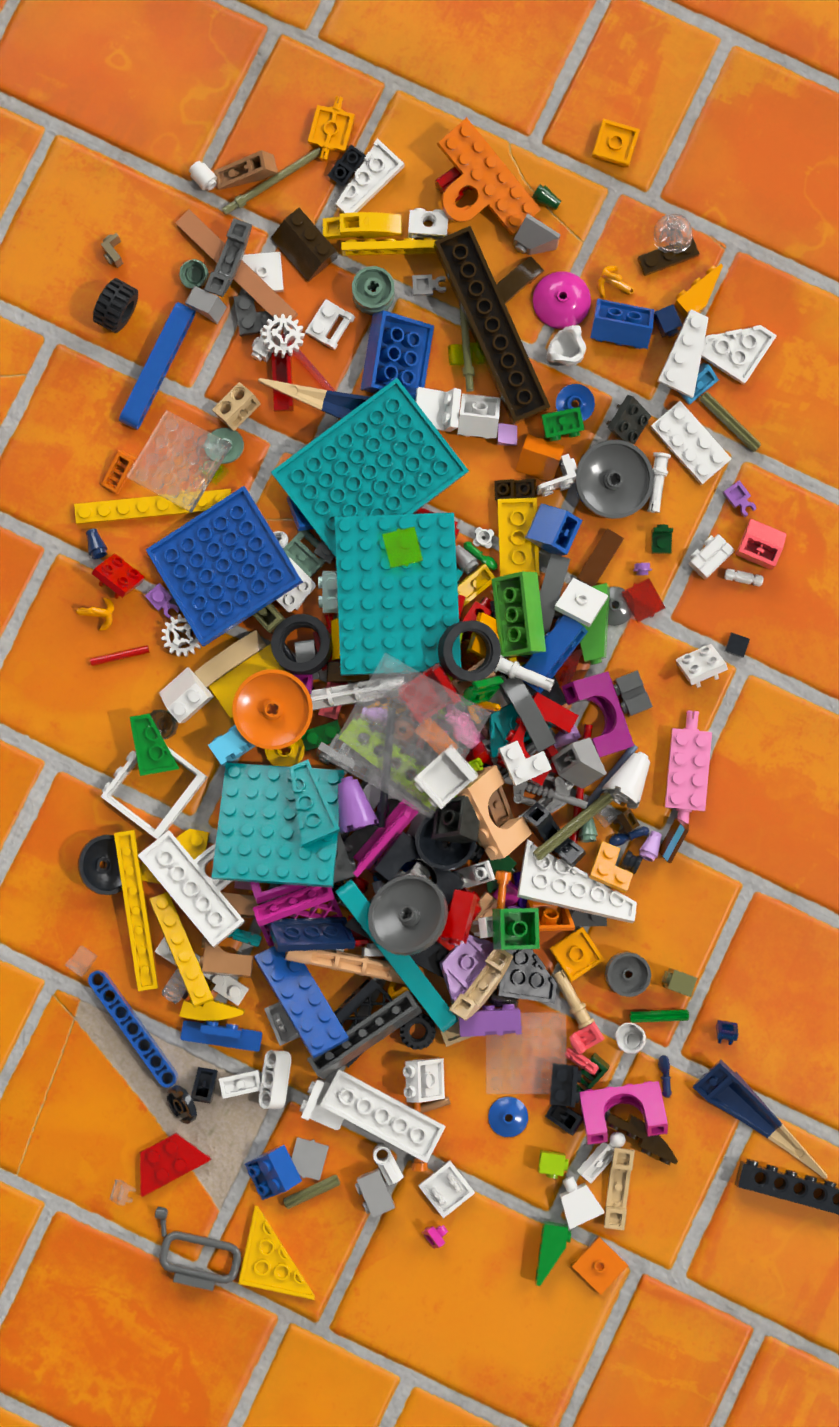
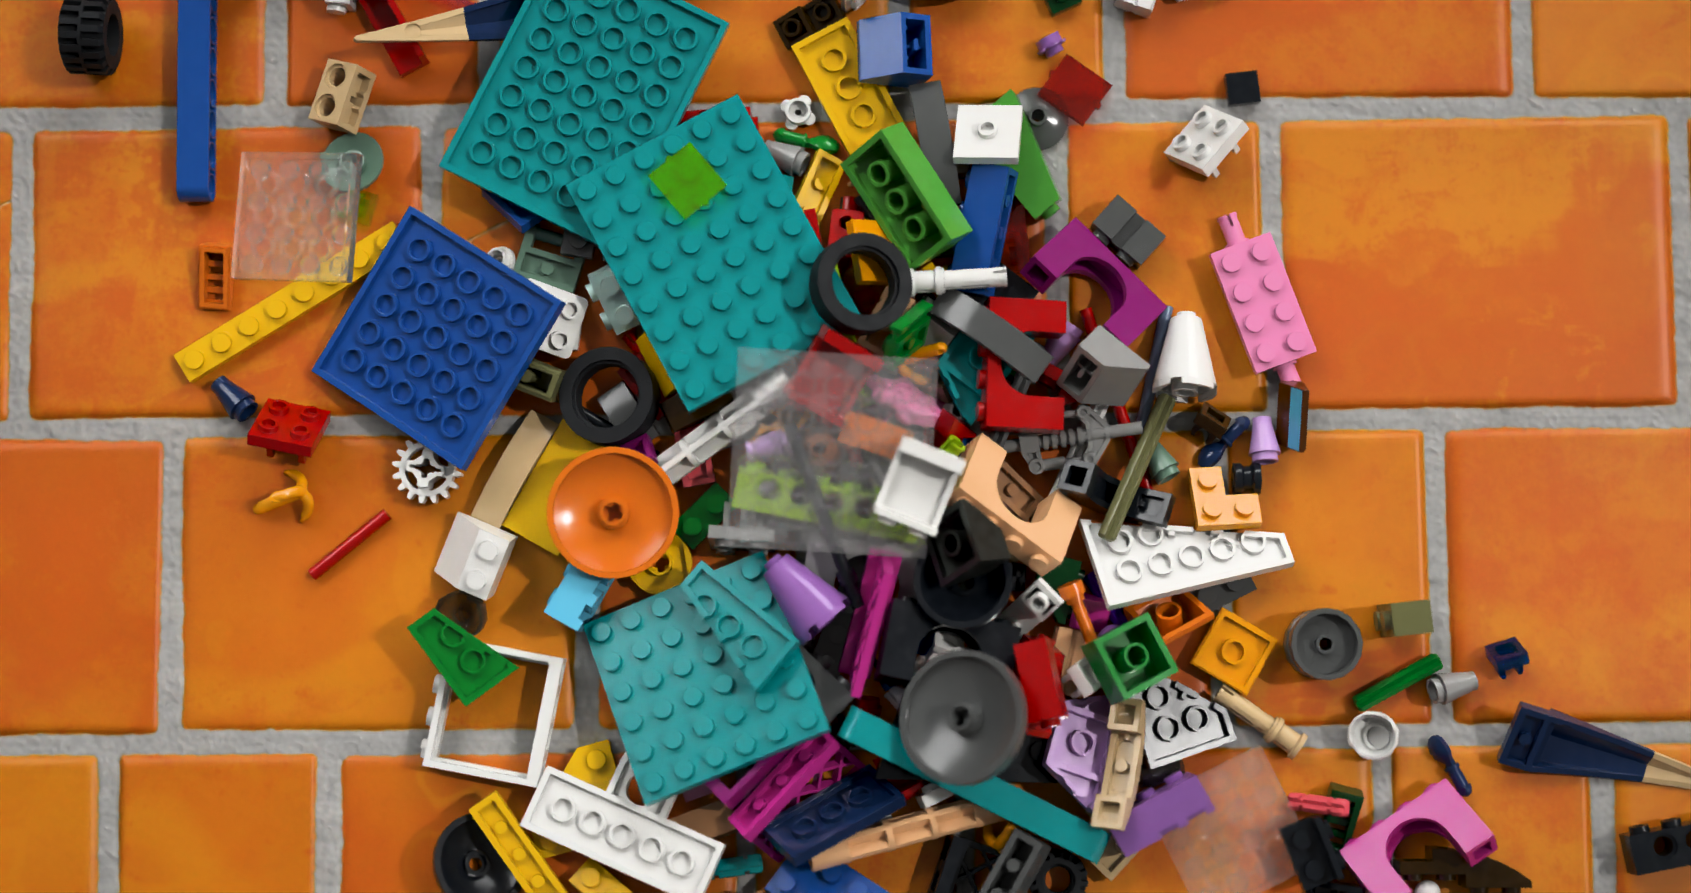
camera: 20 degrees left, 0 degrees up
medium lavender plate [145,583,179,619] -> none
white plate [498,741,552,786] -> none
coral bracket [569,1022,605,1054] -> none
reddish brown tile [577,528,624,587] -> none
clear tile [594,803,619,828] -> none
none -> light grey cone [1426,671,1479,705]

